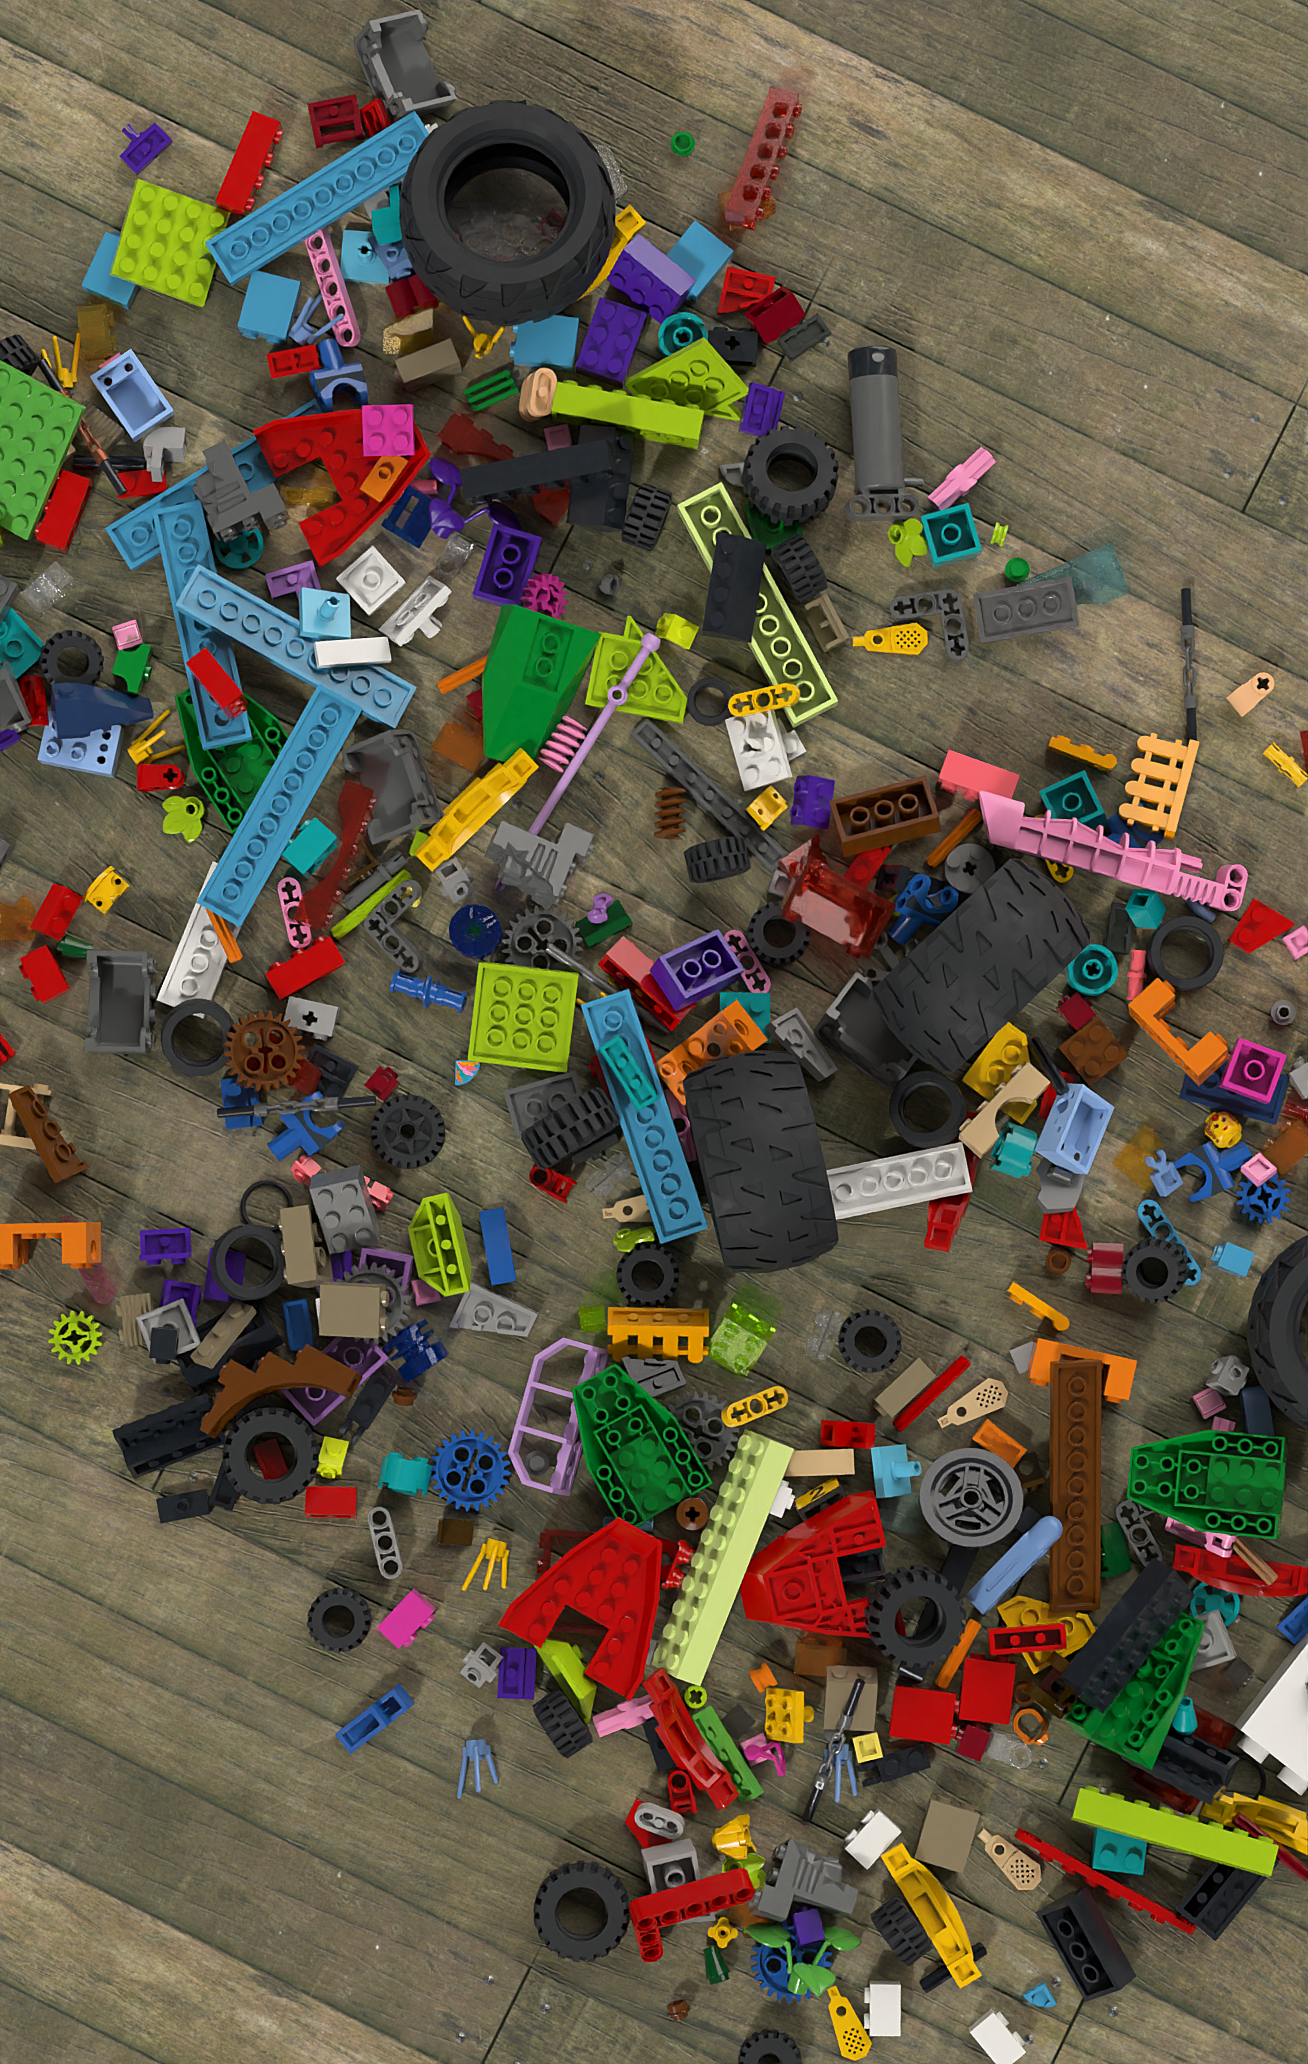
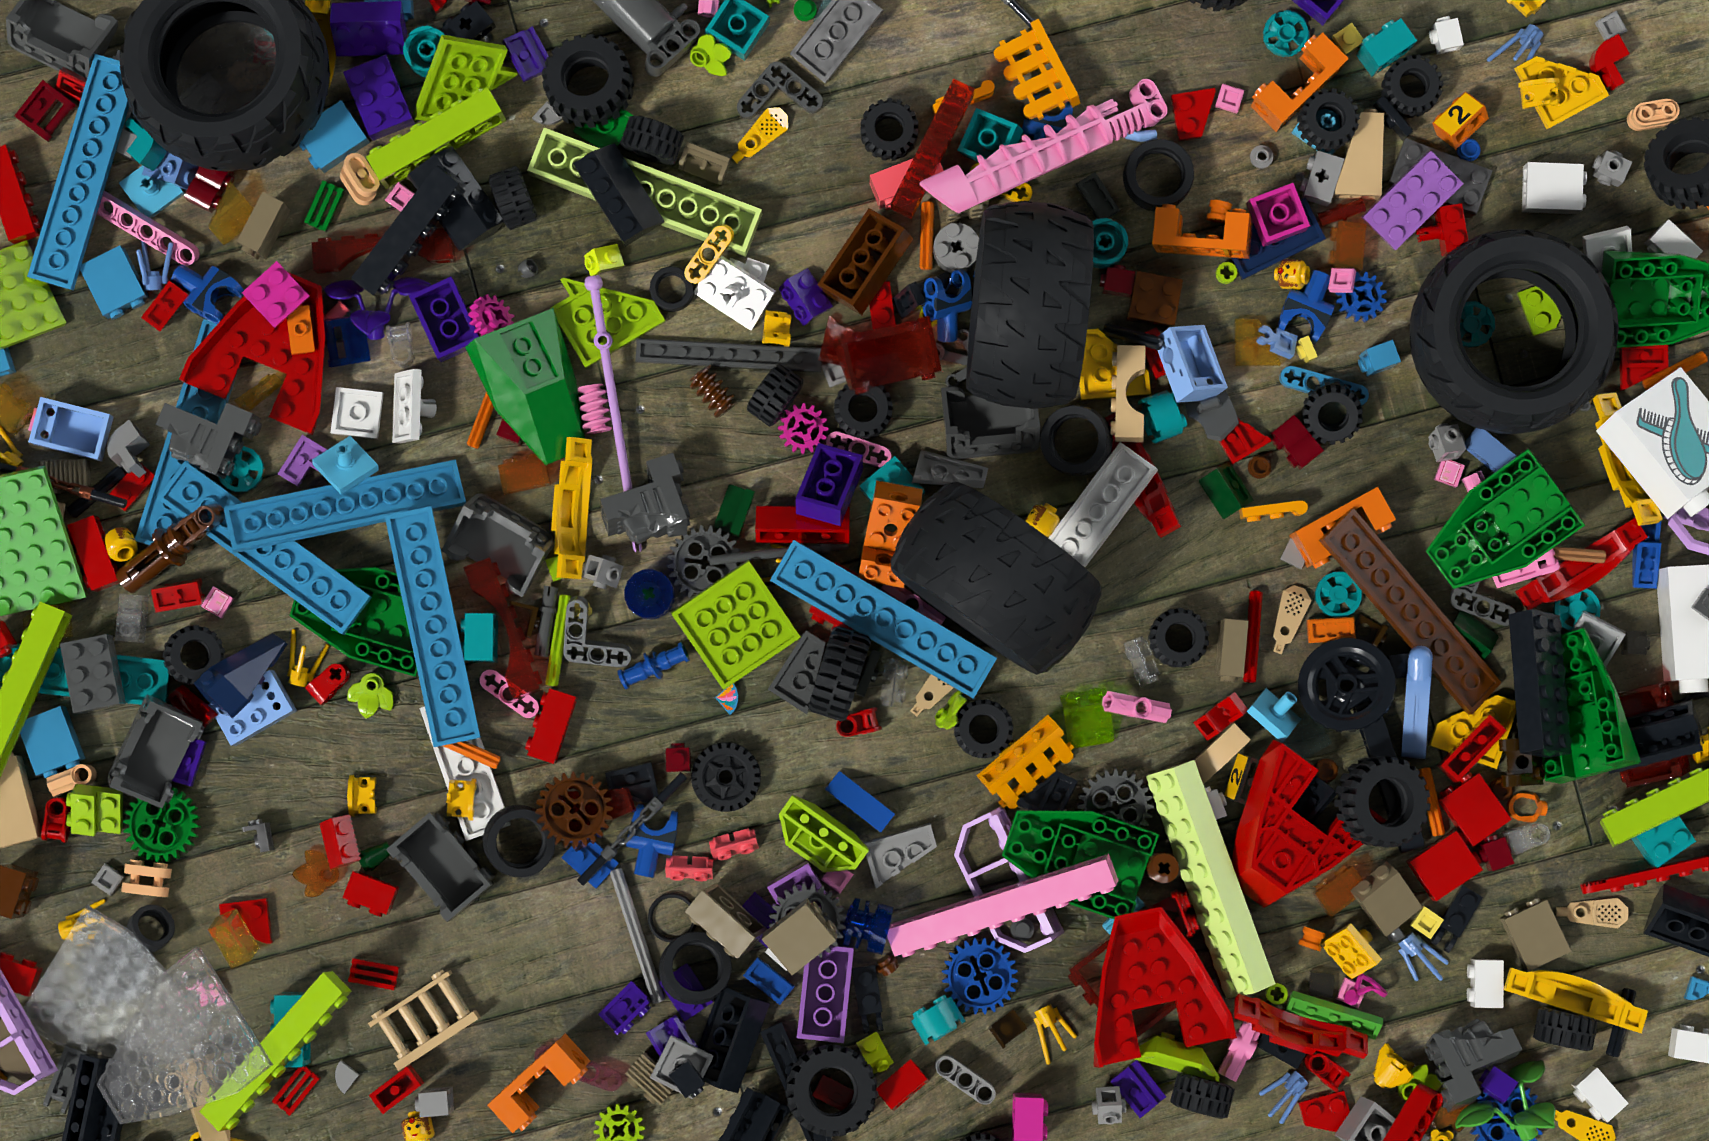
camera: 45 degrees left, 0 degrees up
reddish brown wing [8,1085,90,1184] -> none
green brick [112,643,154,696] -> none
red brick [186,647,249,720] -> none
dark tan plate [191,1300,257,1369] -> none
reddish brown arch [200,1344,363,1439] -> none
light grey brick [284,996,340,1041] -> none
dark grey brick [309,1165,381,1254] -> none
white tile [314,637,391,668] -> none
yellow plant [462,315,505,359] -> none
clear neon green brick [579,1305,607,1333] -> none
medium lavender piece [587,893,613,923] -> none
teal tile [598,1034,660,1112] -> none
light grey plate [635,1802,685,1839] -> none
yellow beam [721,1386,788,1427] -> none
piece [802,1678,865,1821] -> none
teal brick [1125,889,1167,929] -> none
coral pin [1126,950,1147,1000] -> none
teal cone [1172,1697,1198,1735] -> none
none -> yellow head [104,527,138,562]
none -> reddish brown piece [116,504,225,593]
none -> red hinge [151,578,205,613]
none -> yellow piece [446,779,477,821]
none -> light grey axle [610,868,664,1004]
none -> dark pink gear [778,403,829,455]
none -> black tyre [860,98,918,161]
none -> bright pink brick [885,854,1118,957]
none -> clear red brick [891,79,975,219]
none -> yellow head [1025,503,1060,537]
none -> bright pink piece [1102,691,1172,723]
none -> dark green panel [1199,461,1254,519]
none -> orange wheel [1206,200,1233,224]
none -> lime bush [1215,262,1238,284]
none -> medium blue plant [1259,1071,1309,1124]
none -> light yellow plate [1296,335,1318,363]
none -> reddish brown tile [1314,758,1338,782]
none -> teal piece [1315,572,1362,618]

